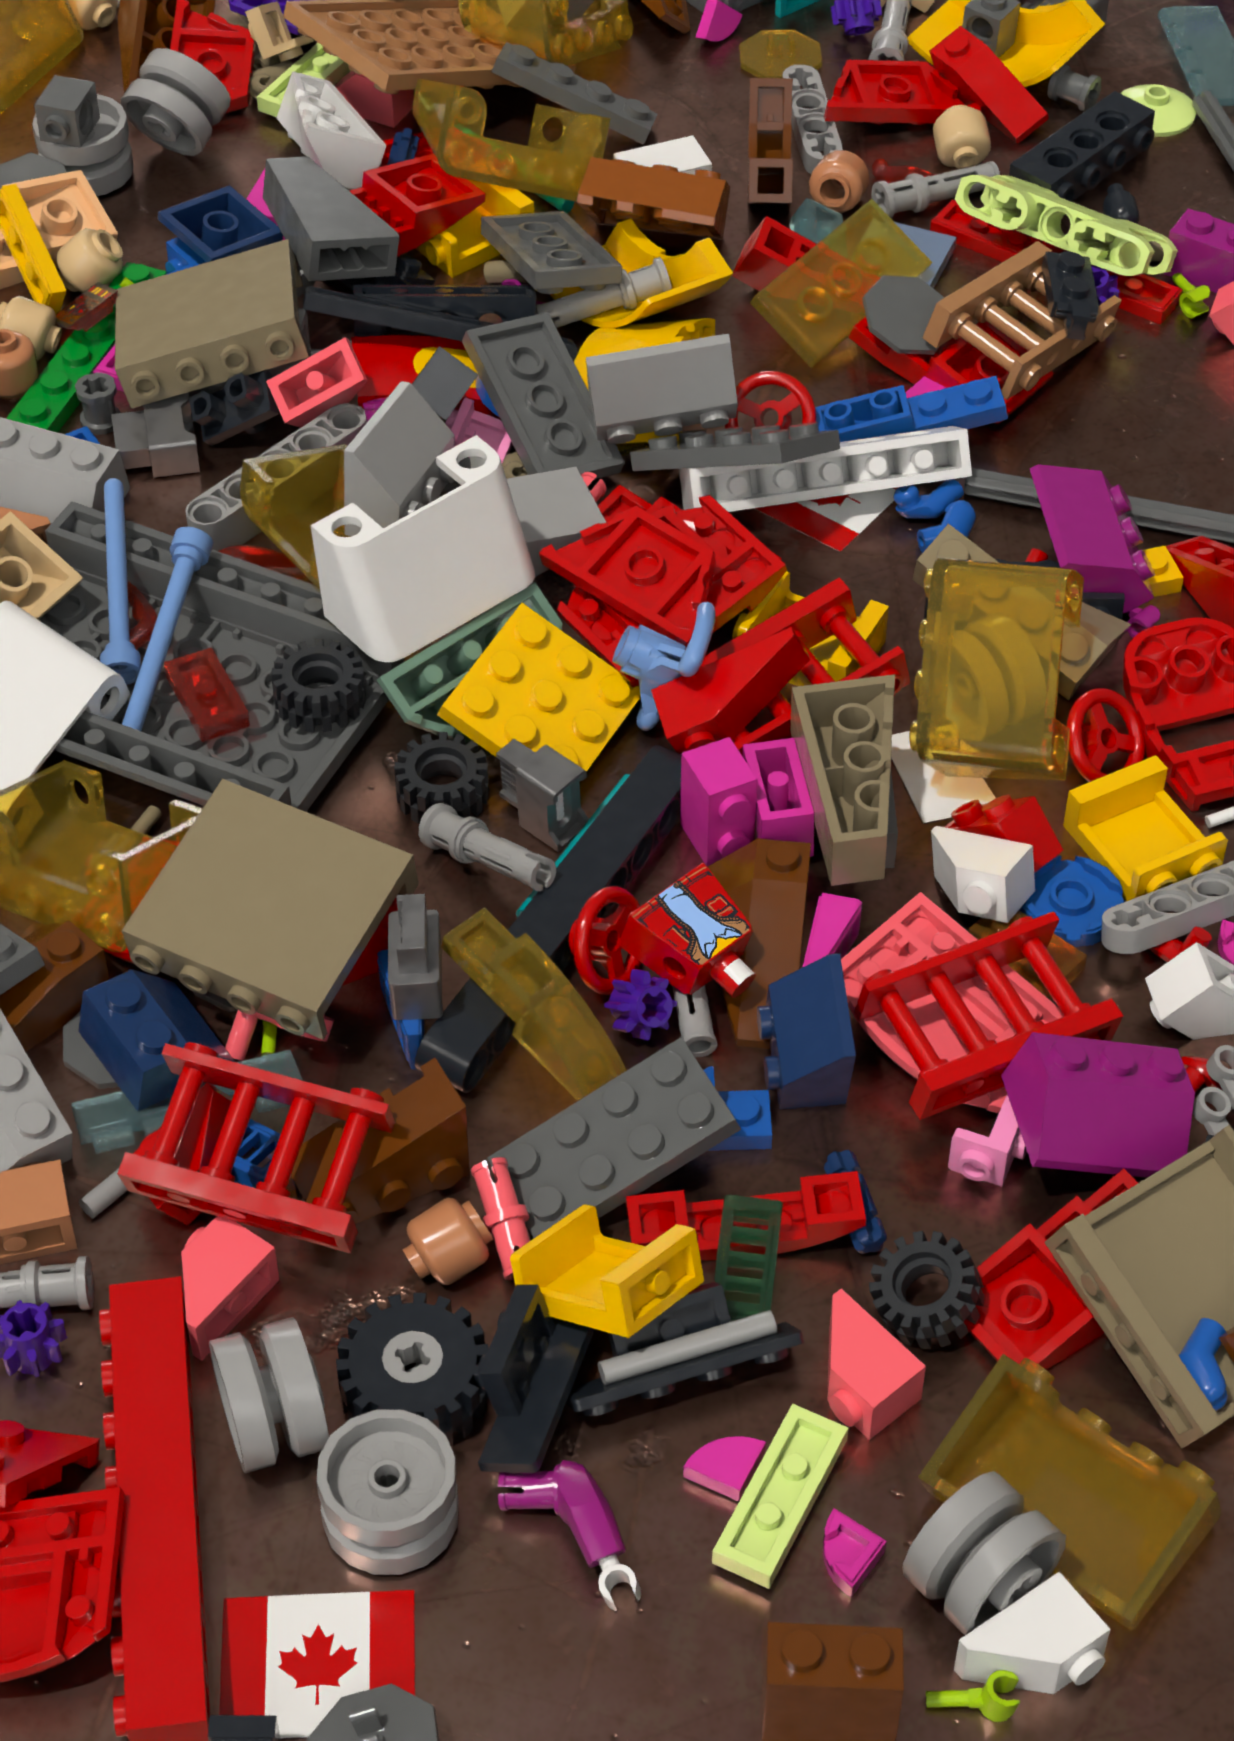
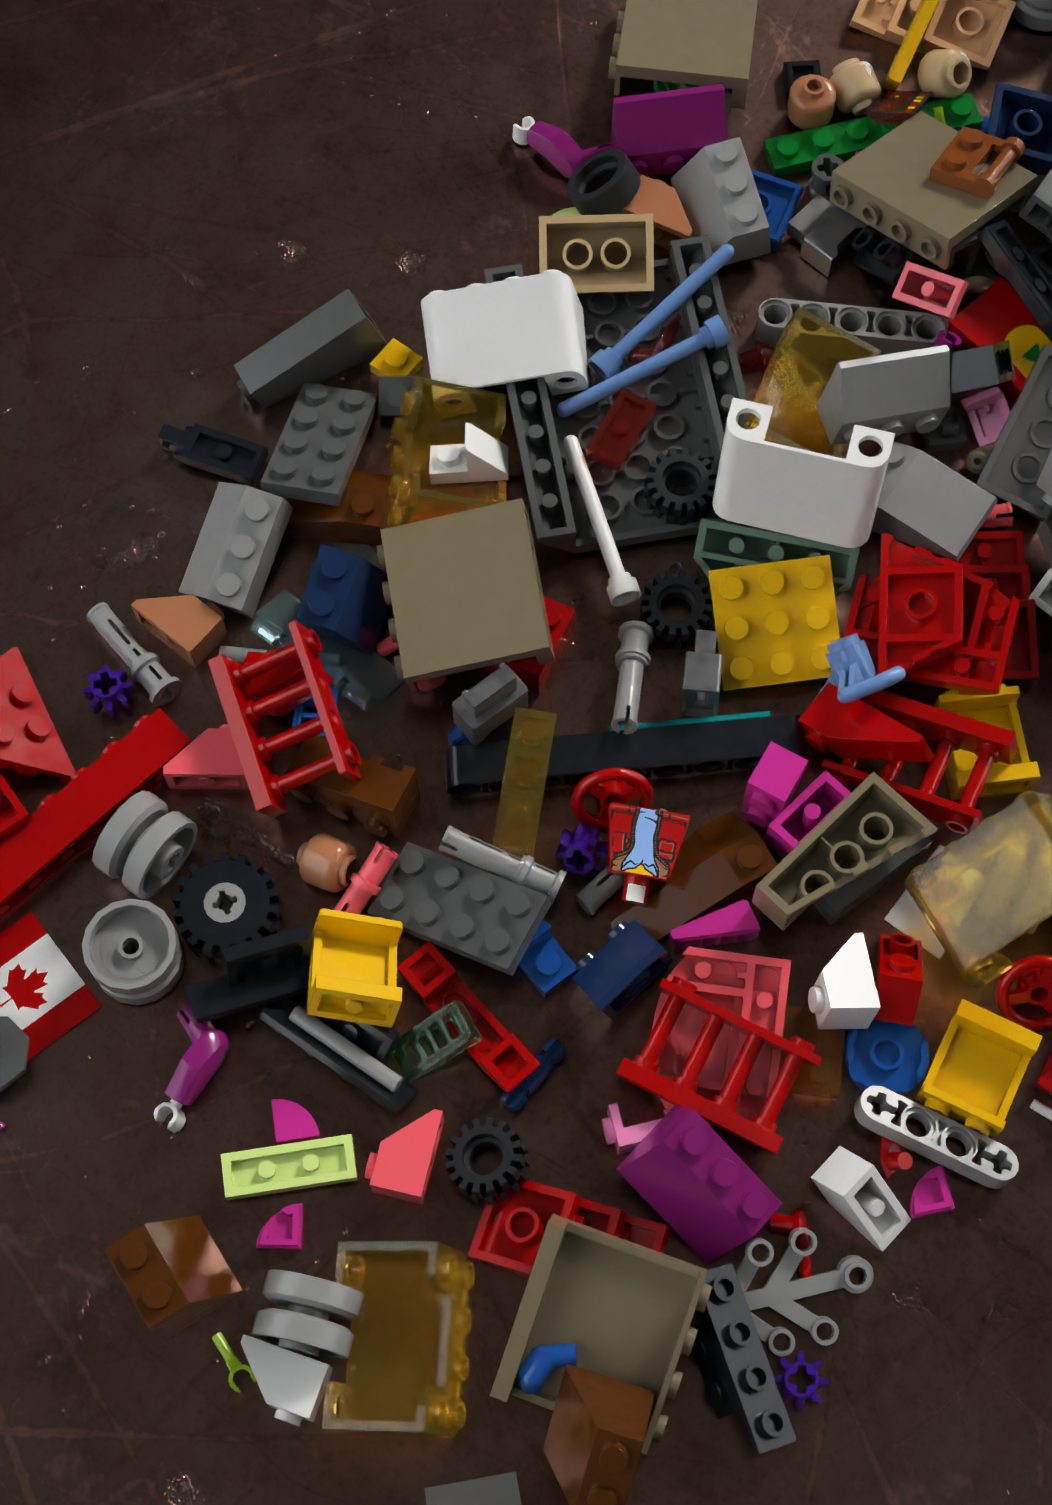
camera: 55 degrees right, 20 degrees up
none -> white slope [429,423,509,485]
none -> light grey pin [438,825,567,907]
none -> white piece [563,435,642,607]
none -> dark orange plate [929,126,1025,198]

